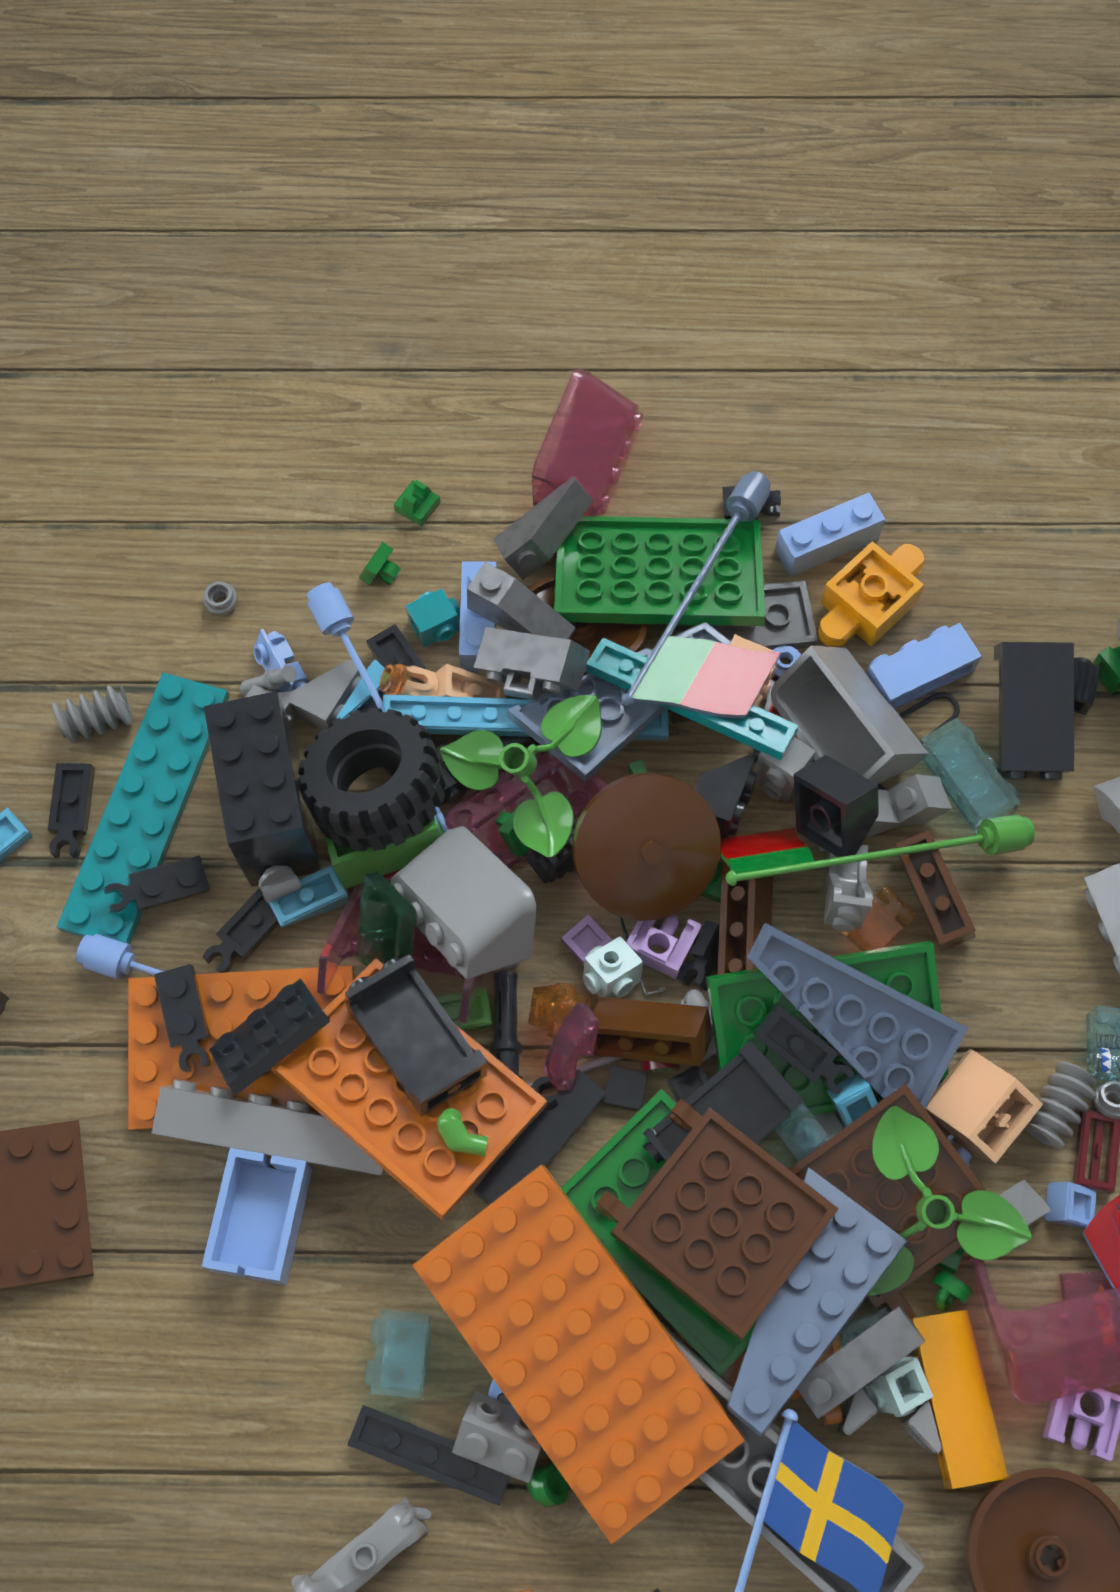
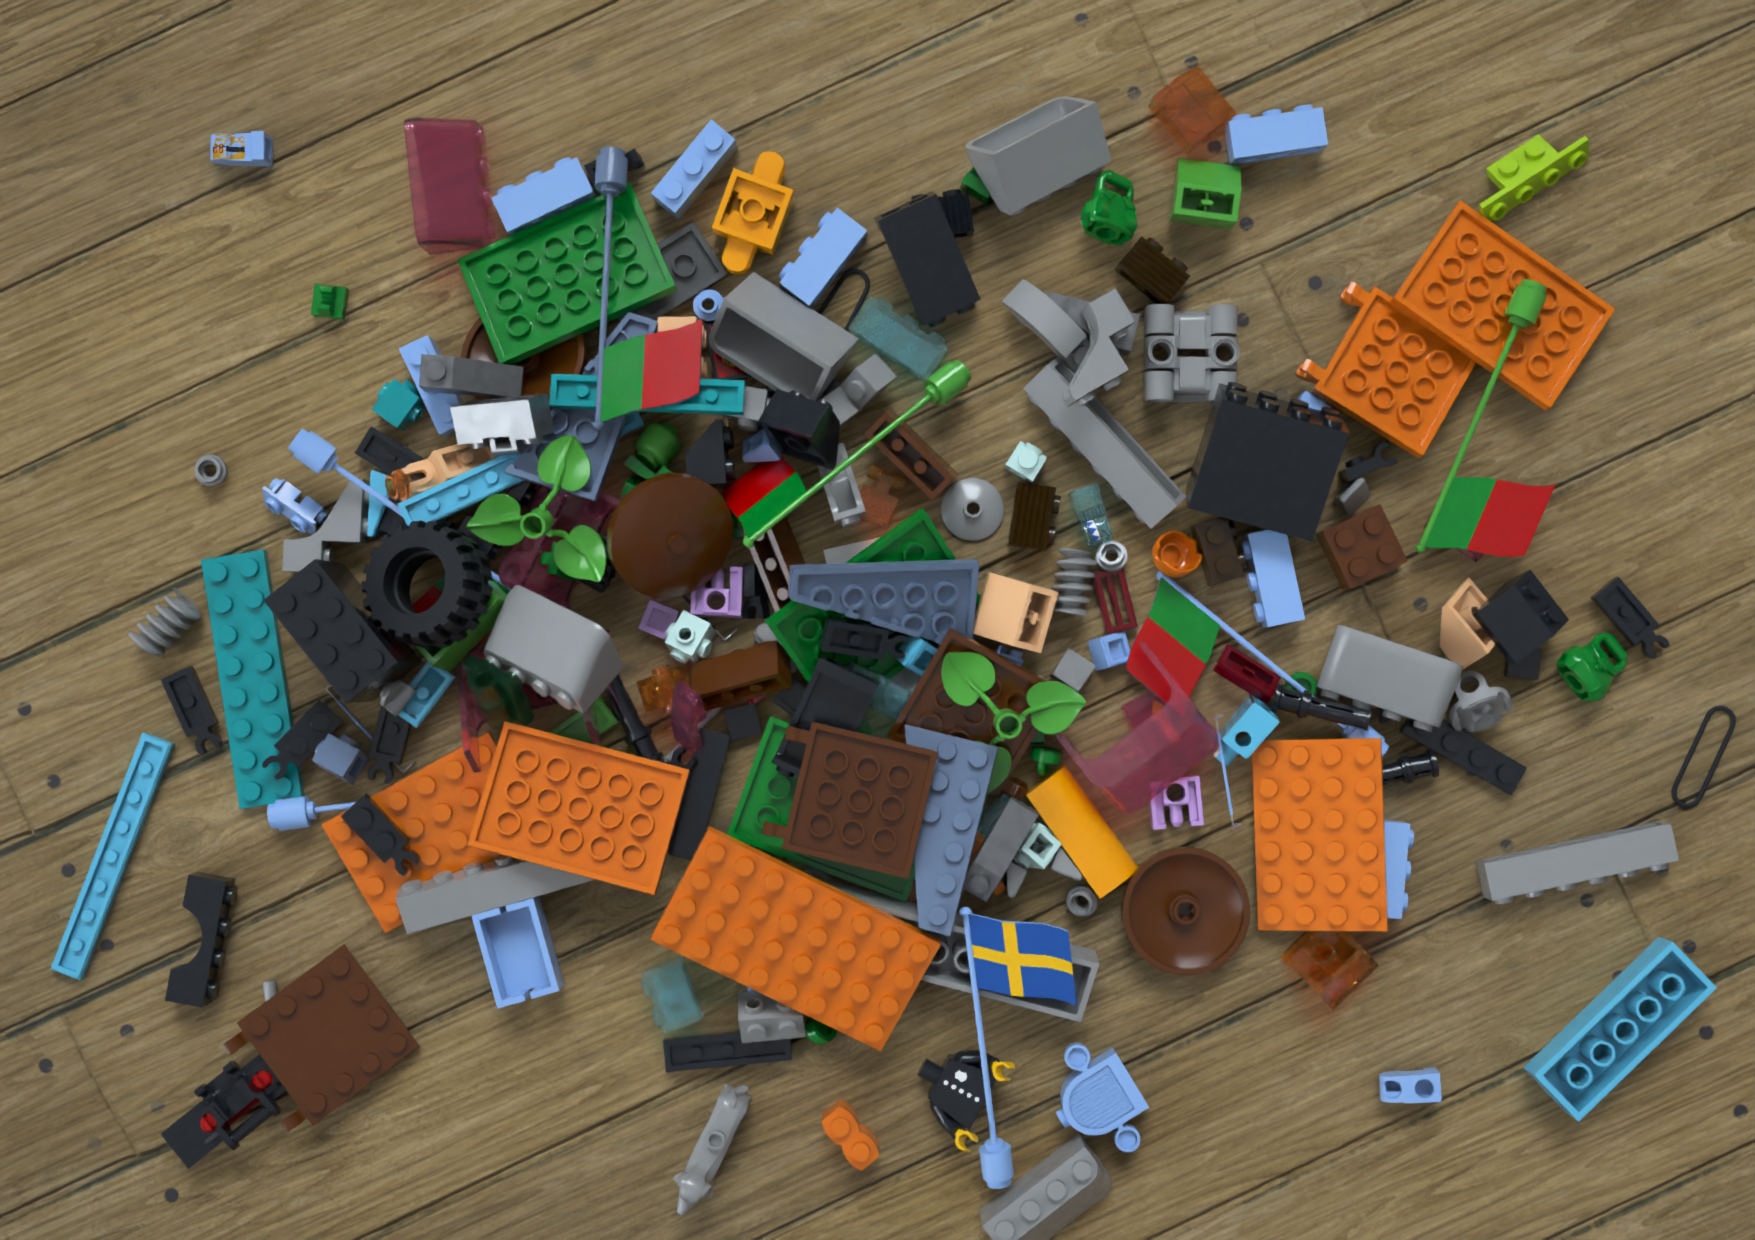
camera: 25 degrees left, 20 degrees up
black plate [209,978,330,1095] -> none
light grey piece [240,665,297,696] -> none
black panel [345,954,488,1117] -> none
green tile [358,541,401,585] -> none
bright green arm [437,1108,489,1157] -> none
flat silver slope [493,476,593,580] -> none
none -> light blue leg [210,131,273,167]
none -> sand blue brick [312,733,370,785]
none -> light blue piece [326,685,415,773]
none -> light blue brick [491,157,597,235]
none -> bright green head [634,422,681,470]
none -> light blue slope [742,429,781,462]
none -> light grey dish [941,478,1004,541]
none -> light aqua brick [1004,441,1047,483]
none -> dark brown brick [1007,482,1061,551]
none -> light grey plate [1066,885,1098,917]

